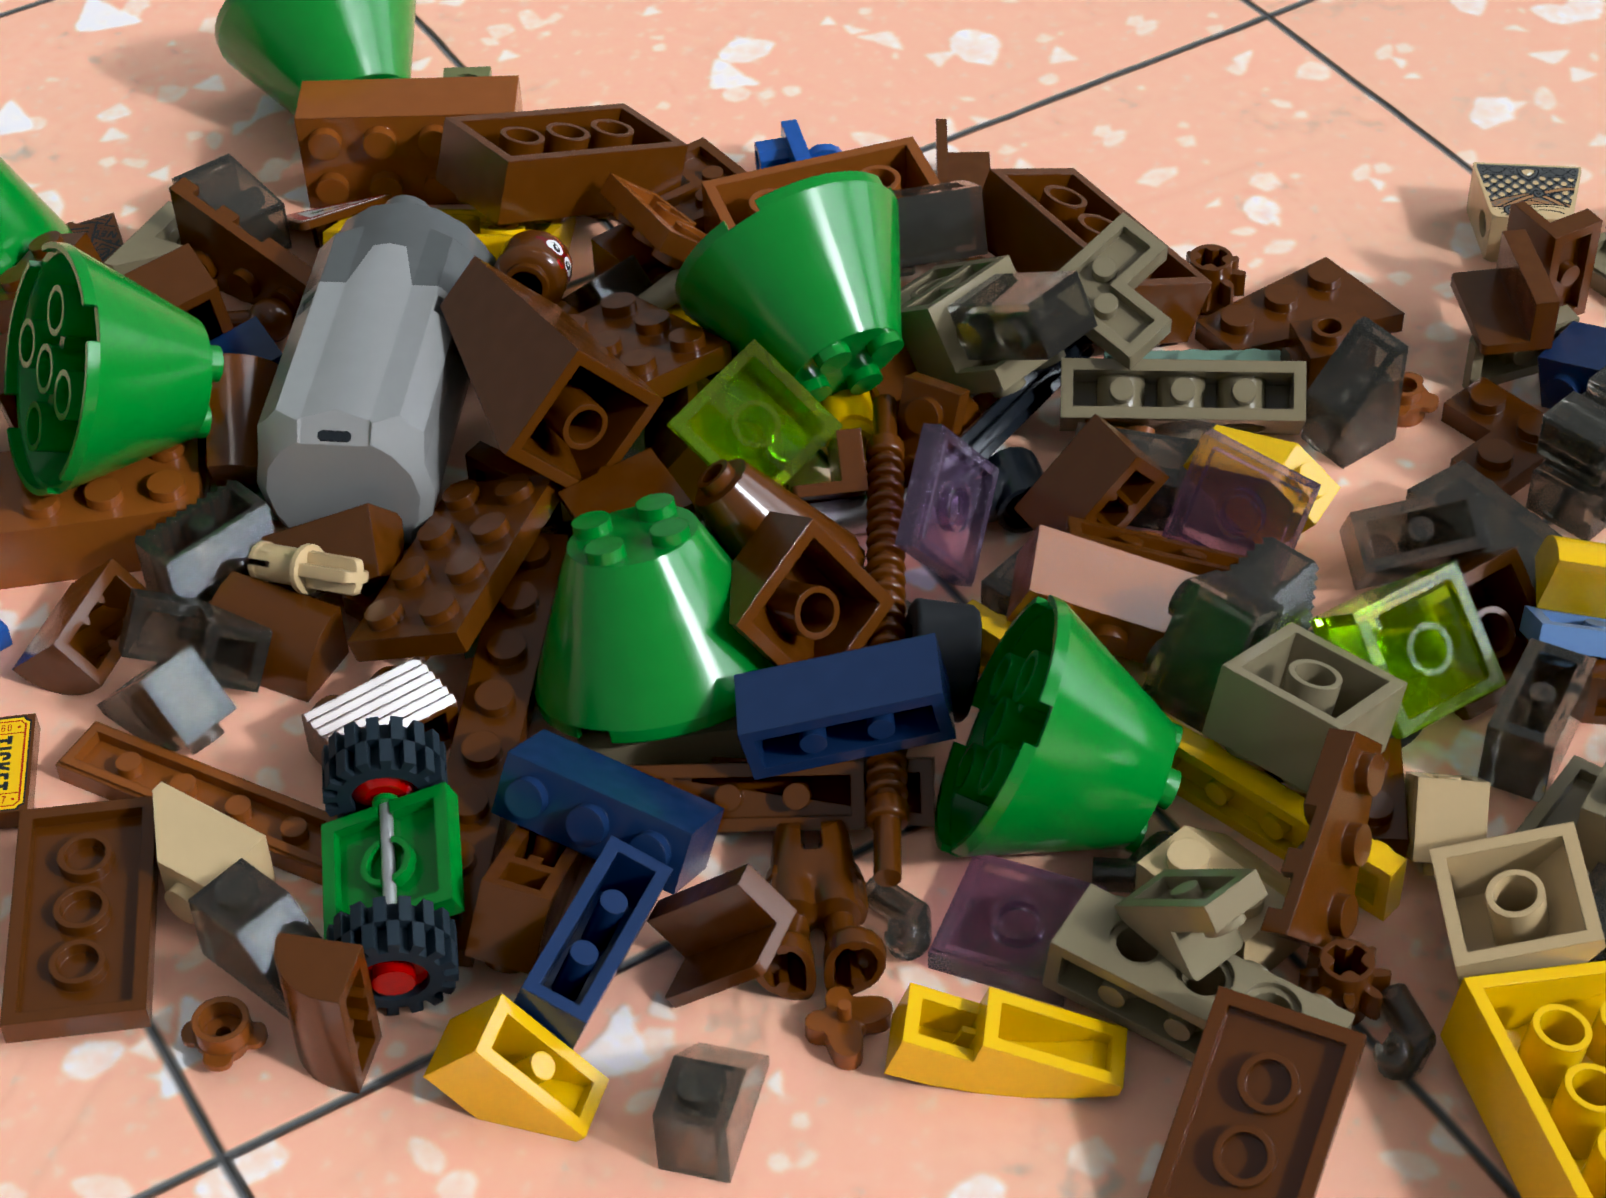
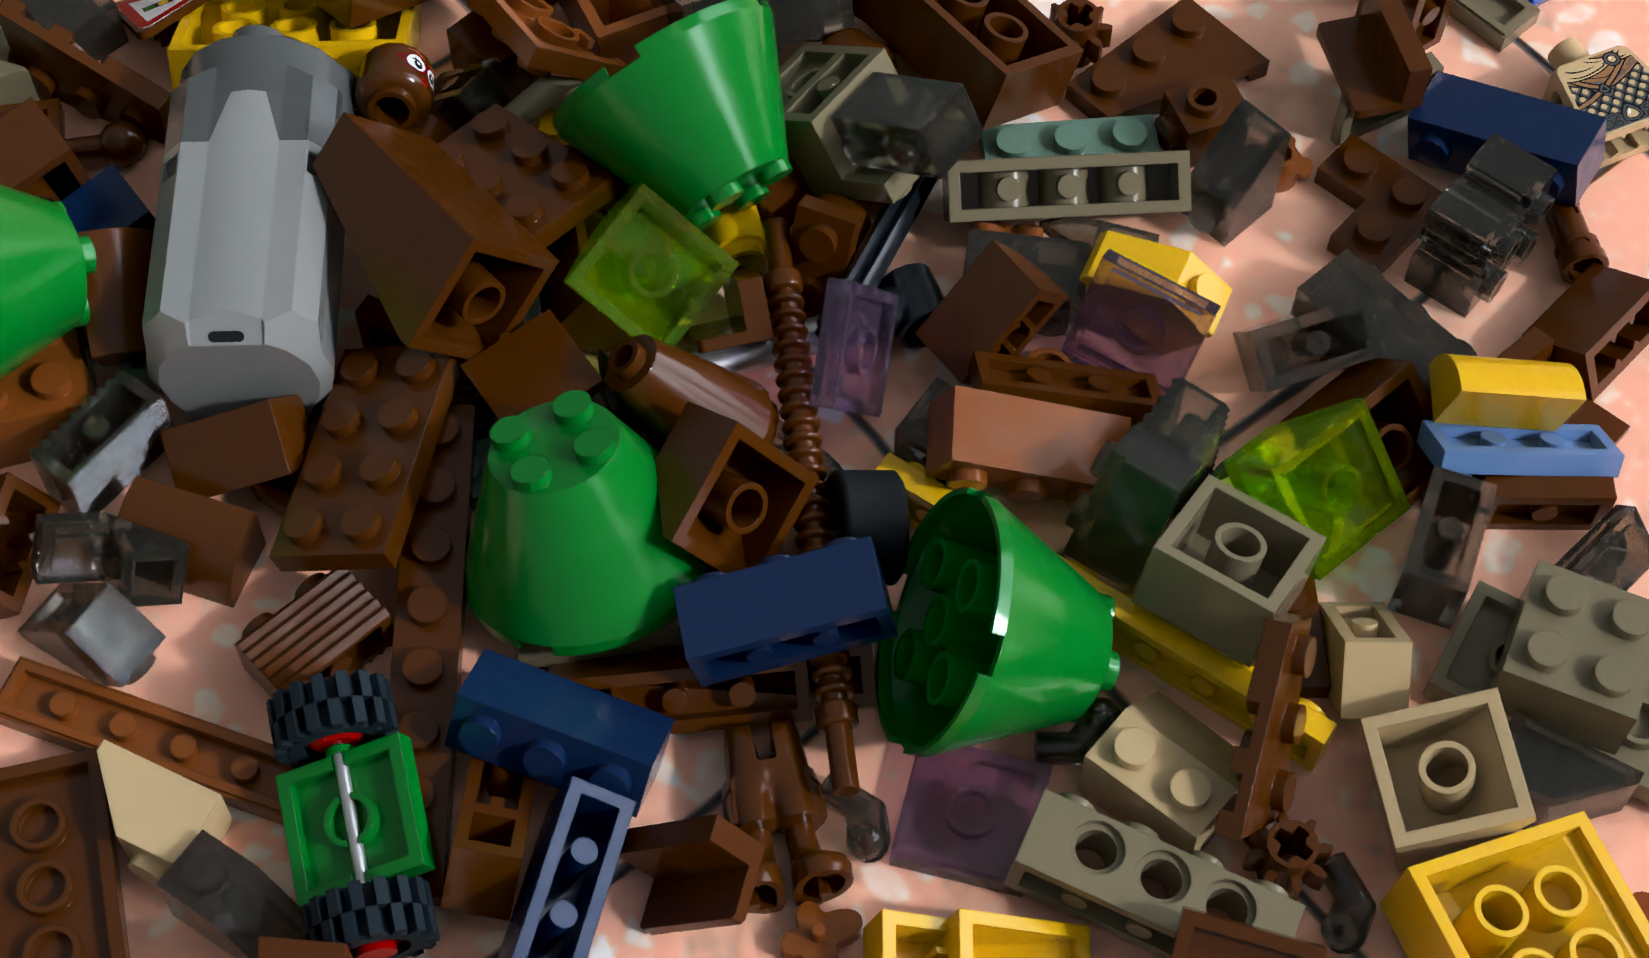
camera: 10 degrees left, 15 degrees up
tan axle [247,540,369,596] -> none
dark tan plate [1041,212,1172,370] -> none
dark tan slope [1114,869,1268,981] -> none

